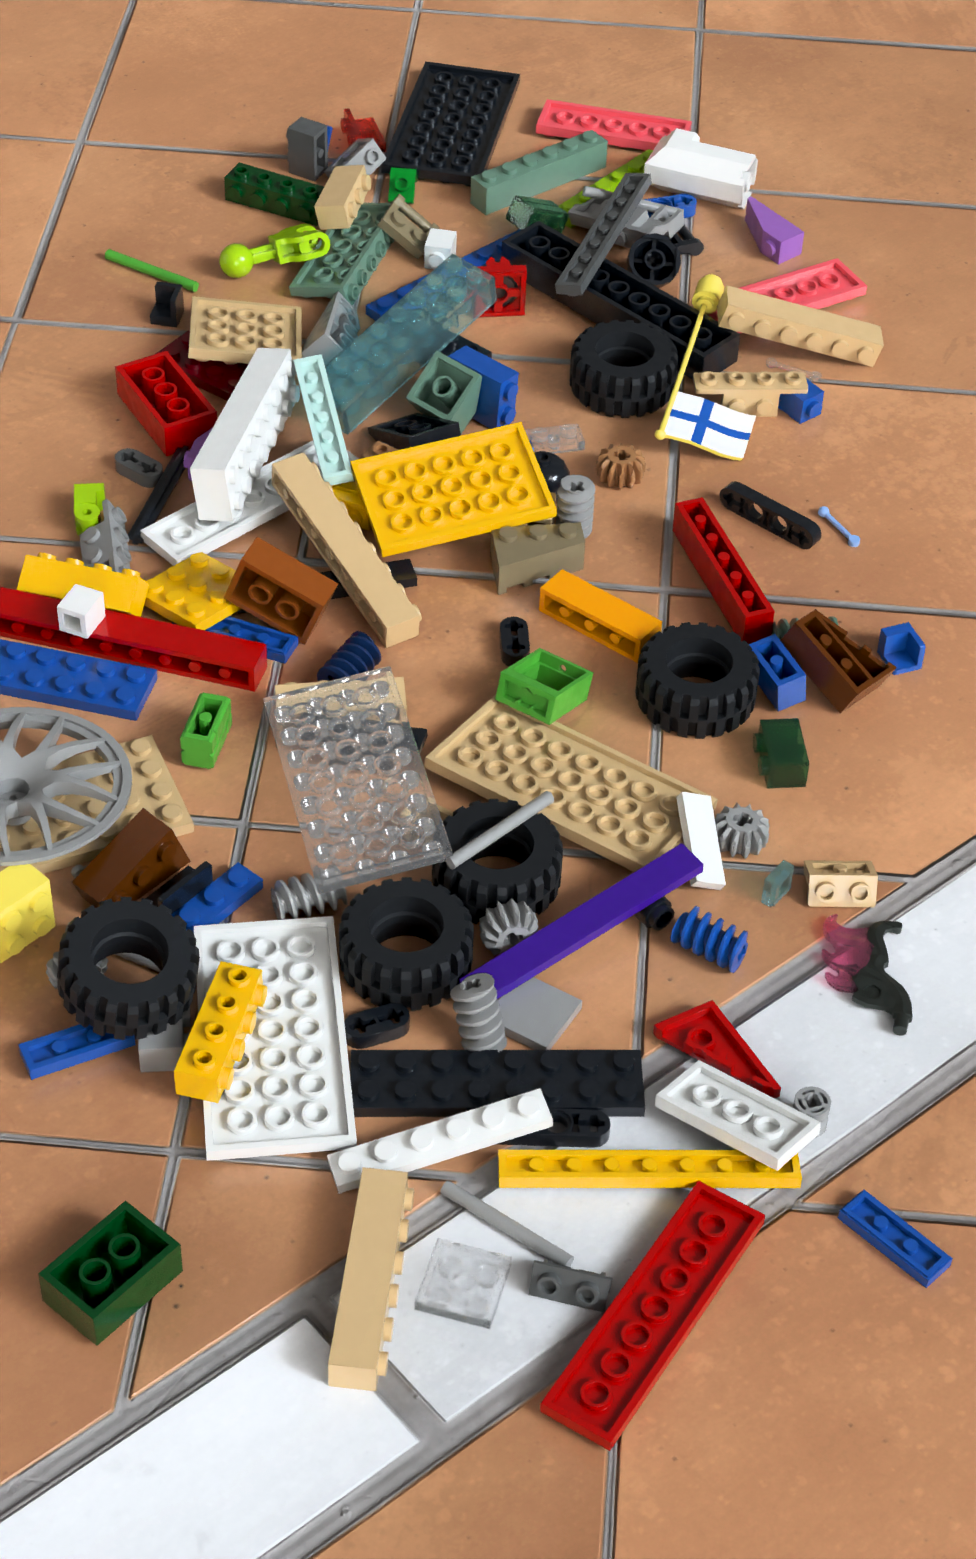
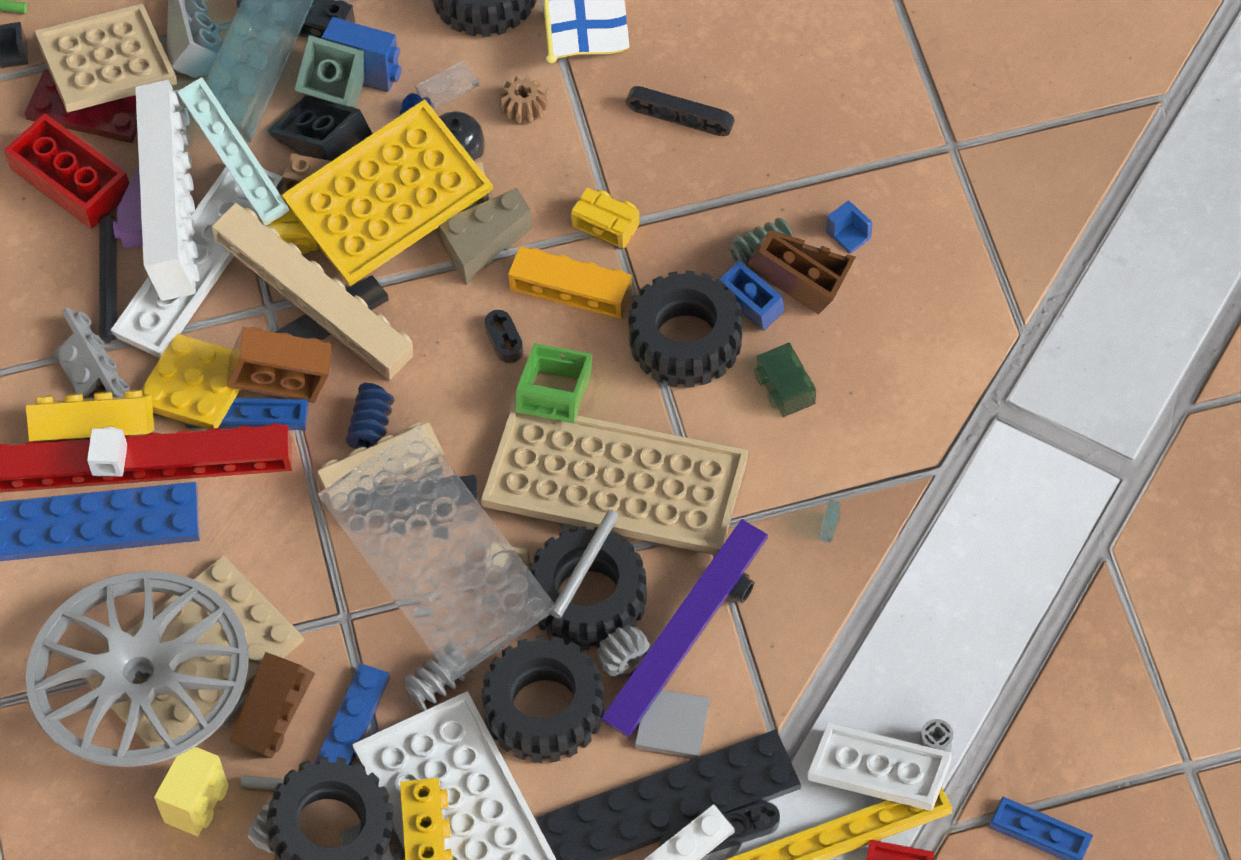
camera: 15 degrees left, 15 degrees up
lime leg [74,483,106,536] -> none
dark grey beam [115,448,163,488] -> none
black panel [145,861,213,914] -> none
bright green brick [180,692,232,769] -> none
black beam [344,1003,410,1049] -> none
light grey piece [450,973,507,1052] -> none
light grey piece [556,475,595,538] -> none
red wing [653,1000,781,1099] -> none
blue piece [670,906,748,973] -> none
red brick [672,497,775,644] -> none
white tile [676,792,726,890] -> none
light grey gear [715,802,770,859] -> none
tan bracket [803,860,878,907] -> none
light blue hinge [818,506,860,547] -> none
piece [821,914,913,1036] -> none
none -> yellow brick [571,188,640,249]

